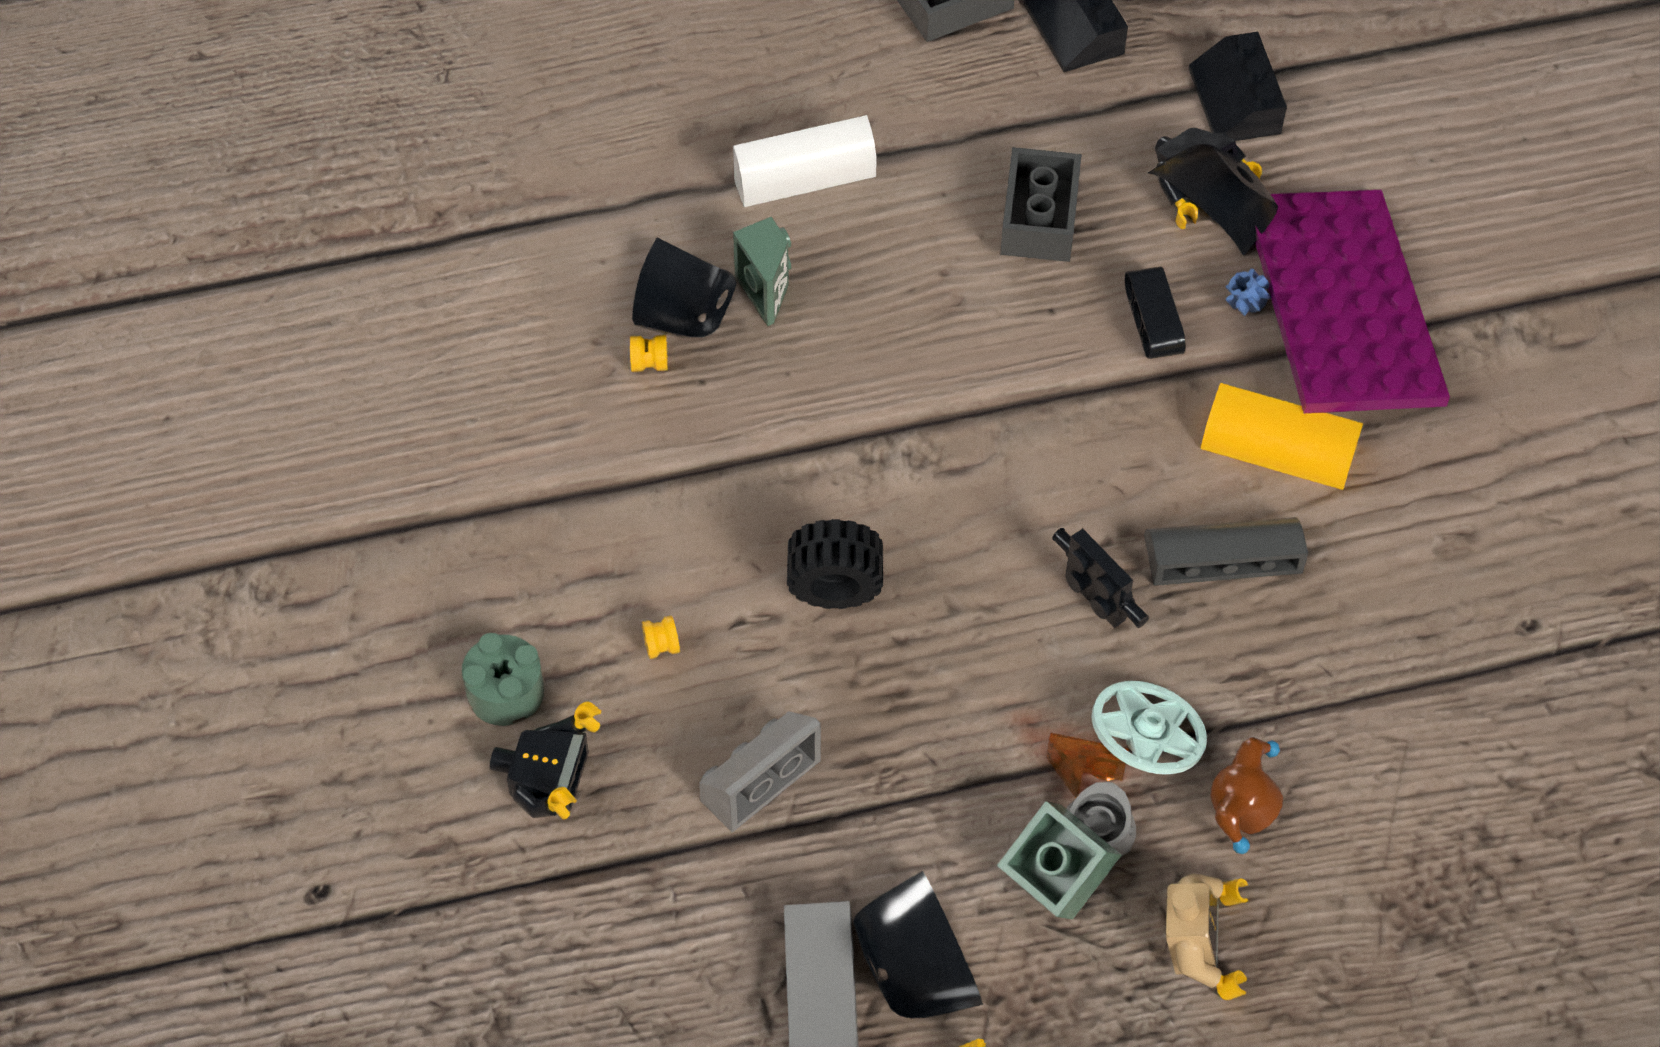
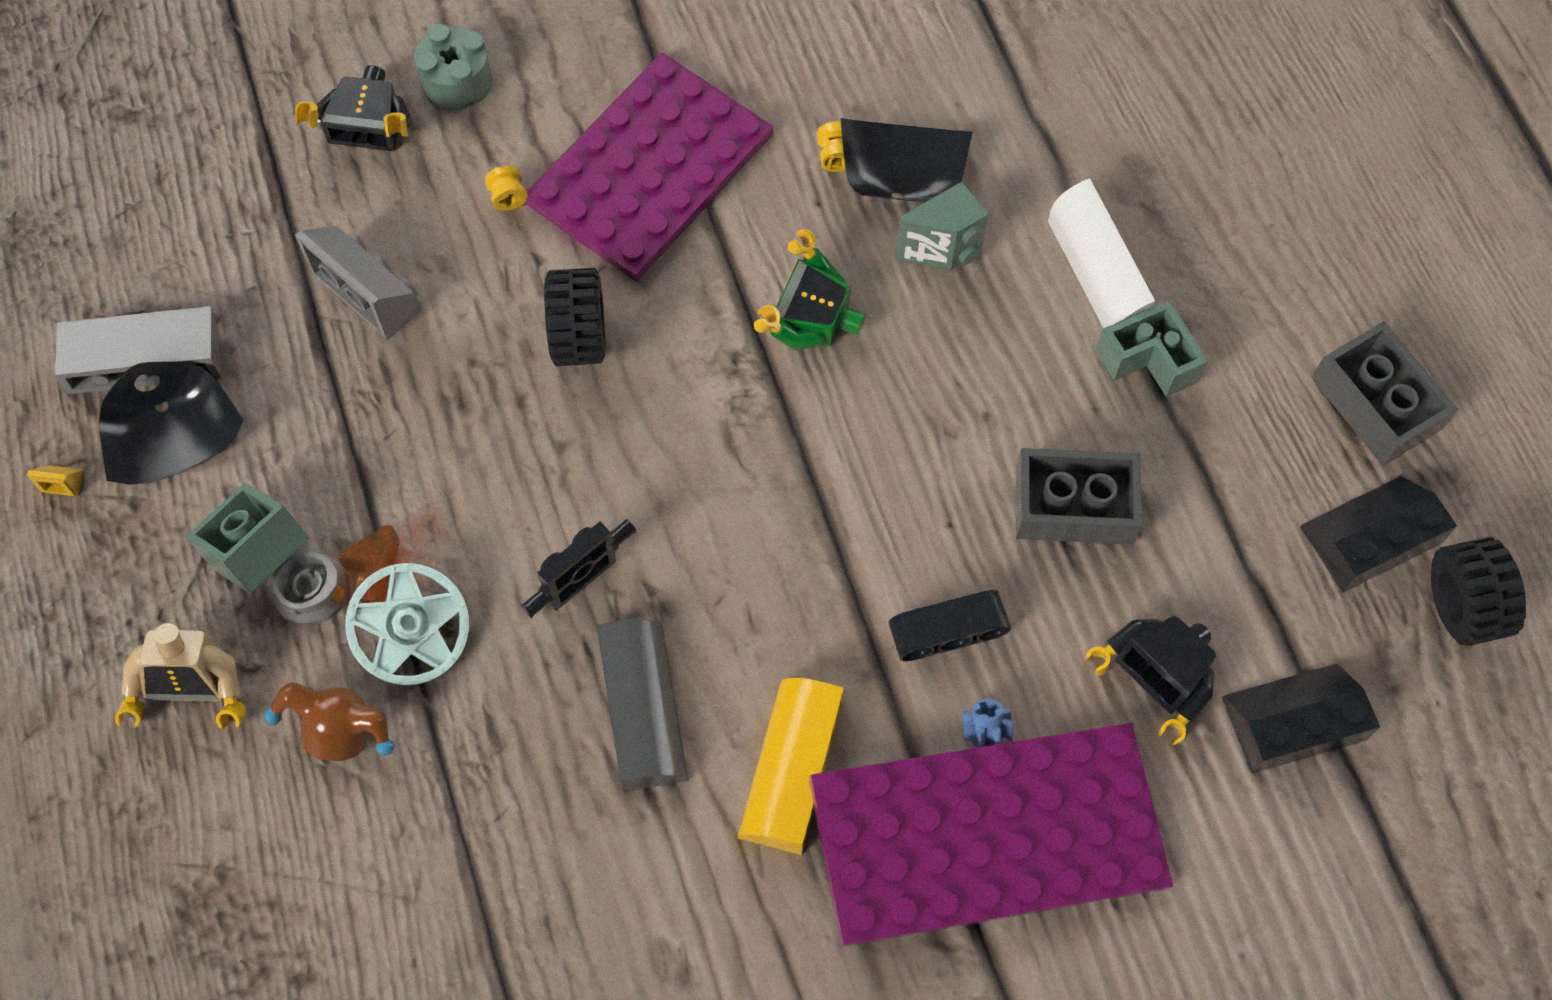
camera: 85 degrees right, 10 degrees up
black piece [1148,143,1278,256] -> none
none -> magenta plate [525,52,773,282]
none -> torso [754,229,866,351]
none -> sand green brick [1096,300,1208,397]

